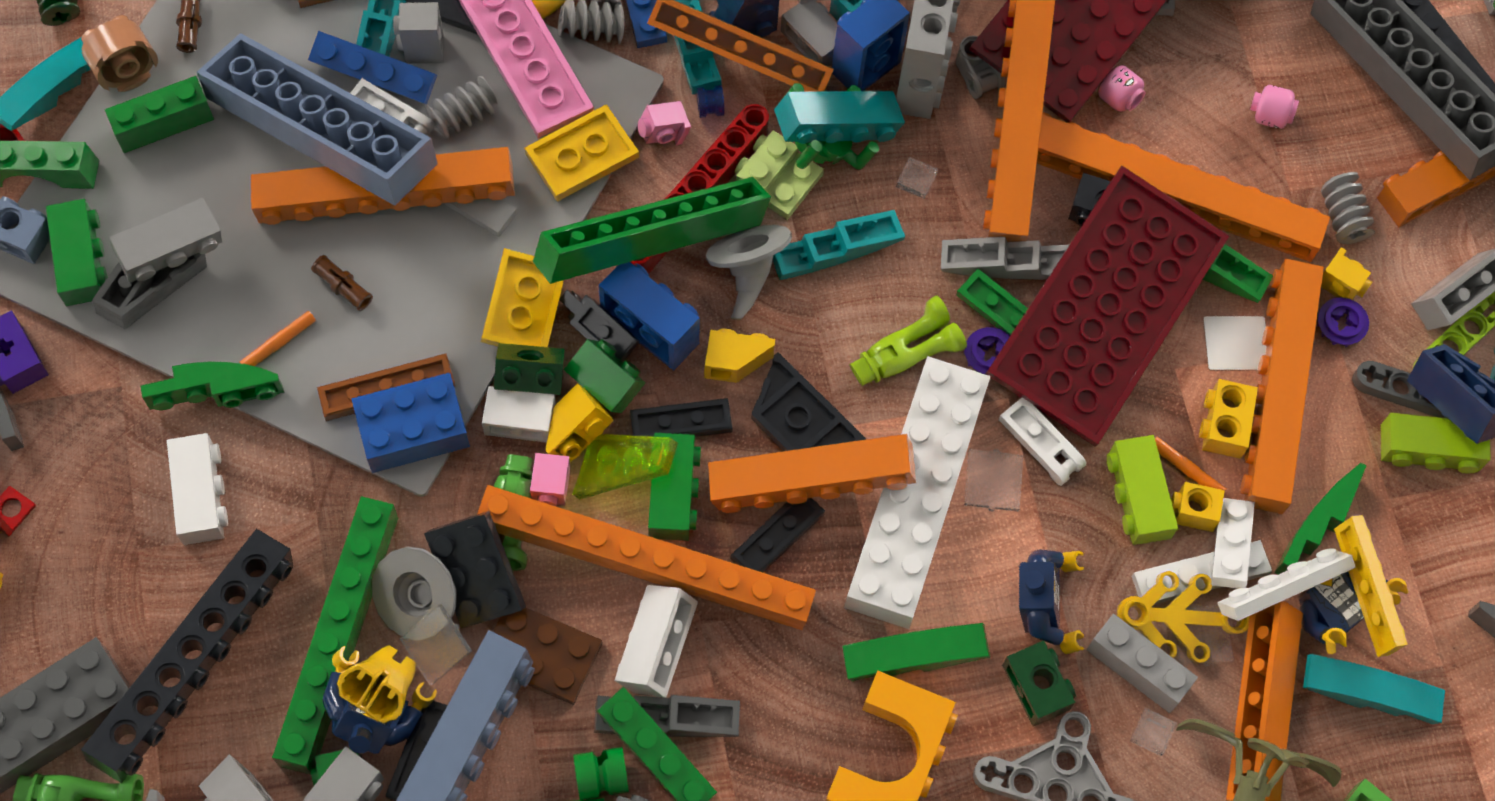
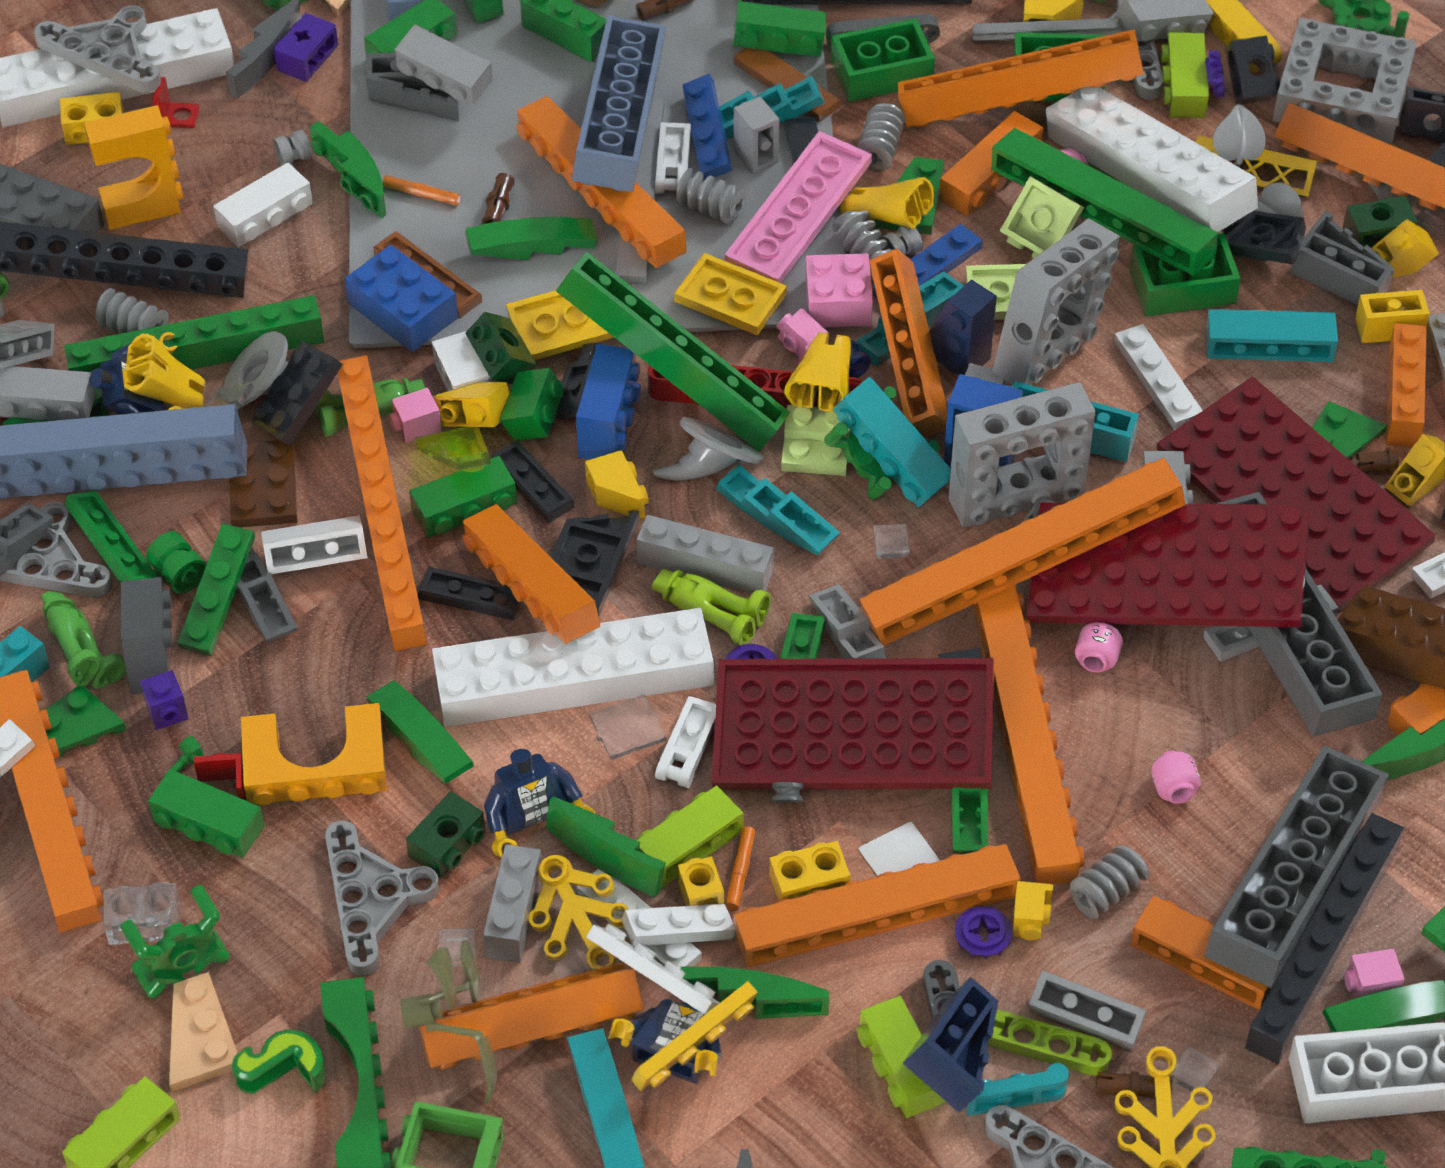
camera: 65 degrees right, 15 degrees down
none -> light orange arch [84,105,184,230]
none -> light grey piece [96,288,169,334]
none -> light grey wheel [273,129,312,166]
none -> green slope [465,217,598,260]
none -> green slope [546,797,666,897]
none -> light grey brick [636,515,774,594]
none -> dark grey bush [772,782,803,803]
none -> yellow piece [784,332,851,413]
none -> bright pink brick [805,254,873,327]

